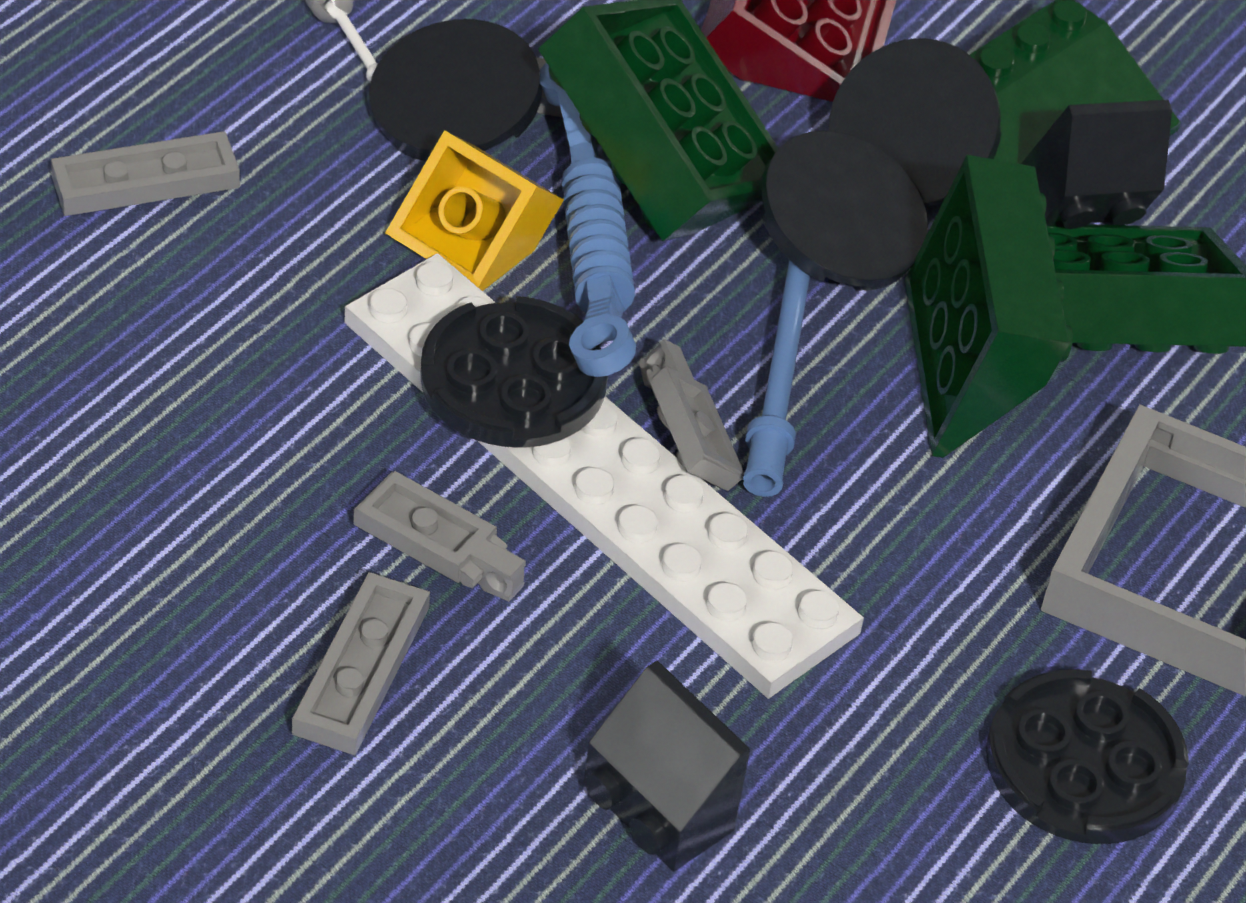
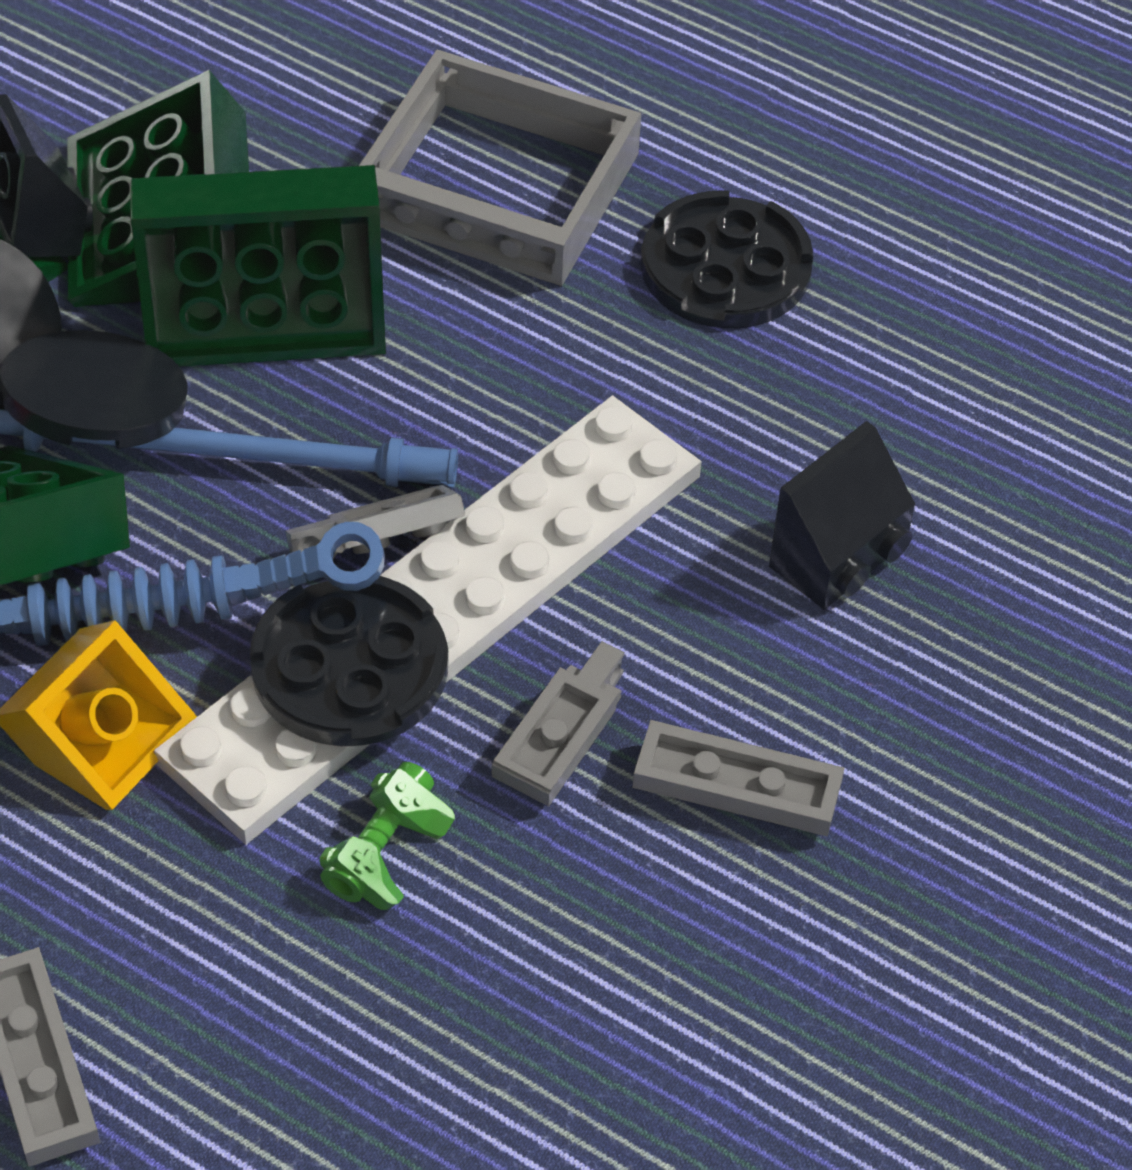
camera: 90 degrees left, 5 degrees up
none -> bright green piece [319,762,455,910]

